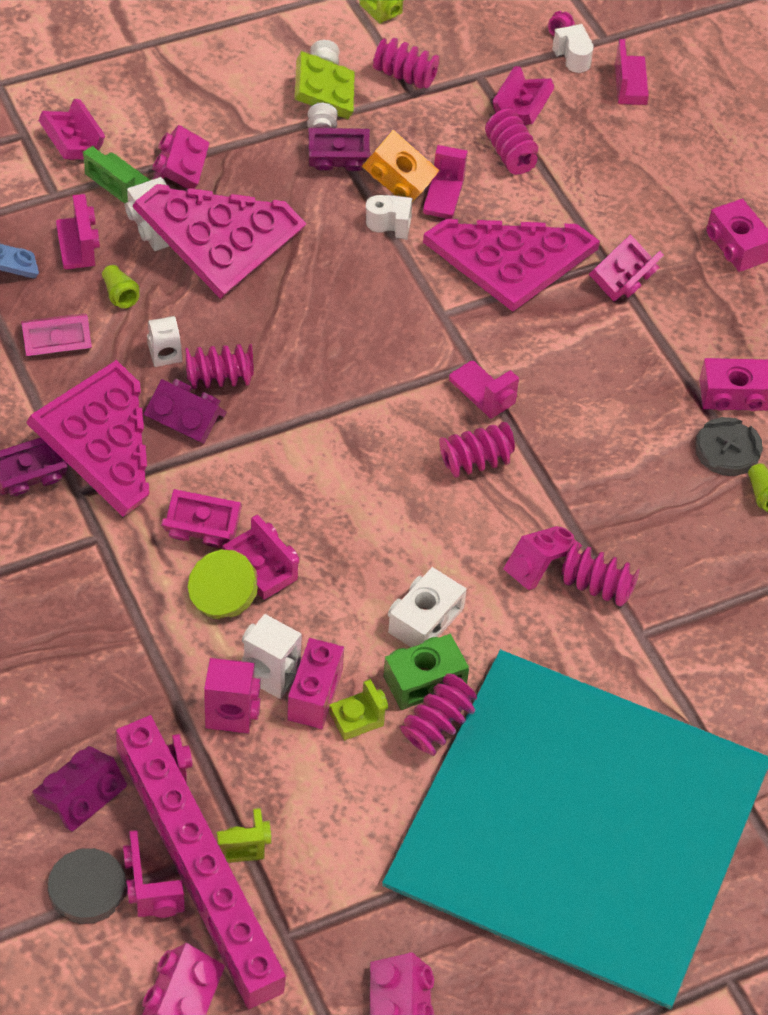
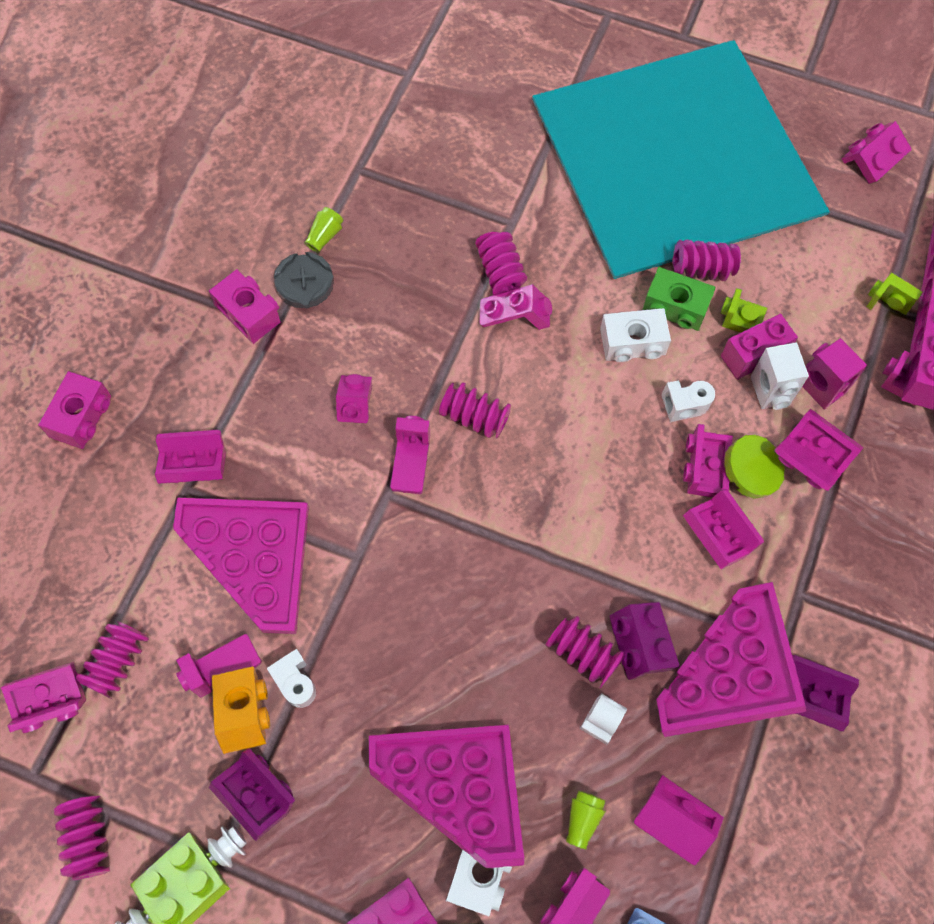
camera: 130 degrees left, 15 degrees up
none -> dark pink bracket [336,374,372,423]
none -> white leg [661,380,715,422]
none -> dark pink bracket [775,409,864,491]

